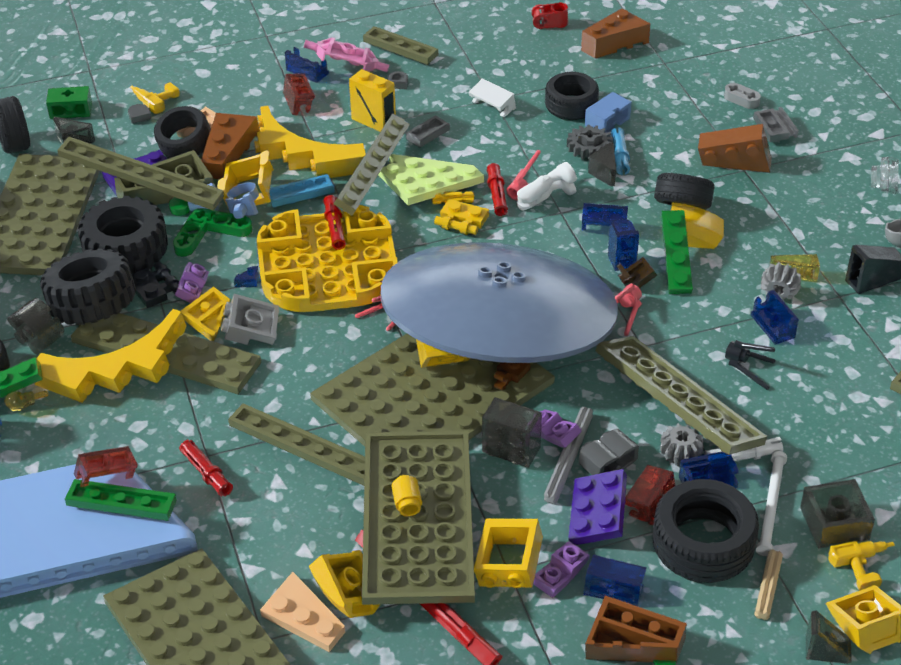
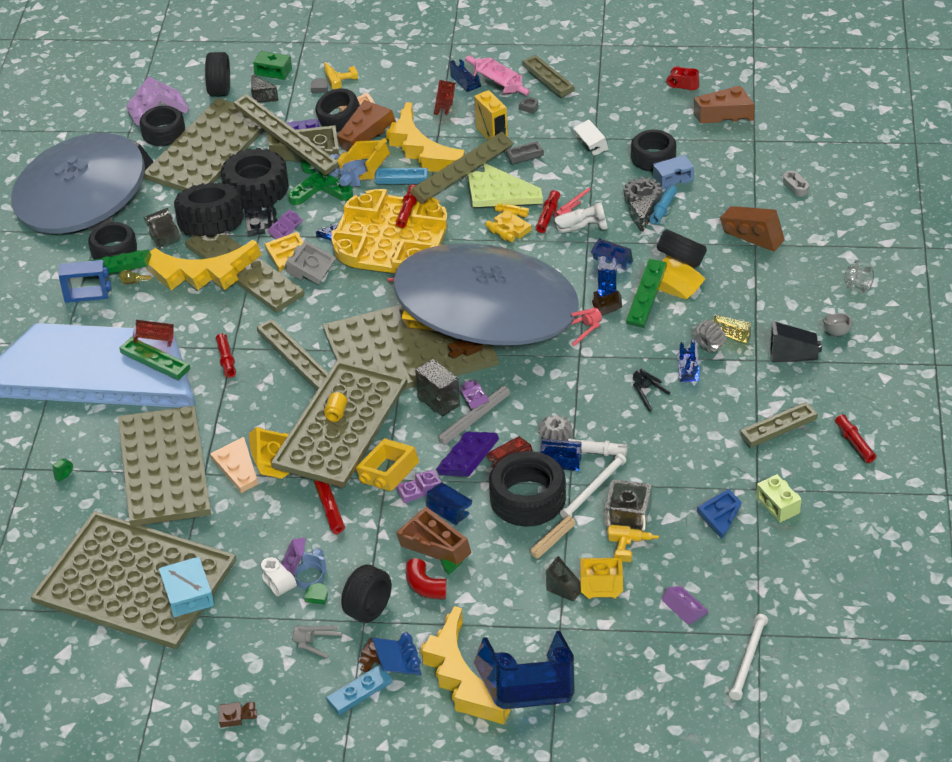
camera: 25 degrees right, 0 degrees up
dark grey brick [579,429,639,475] -> none
olive plate [595,336,767,455] -> none
flat silver plate [753,107,798,143] -> none

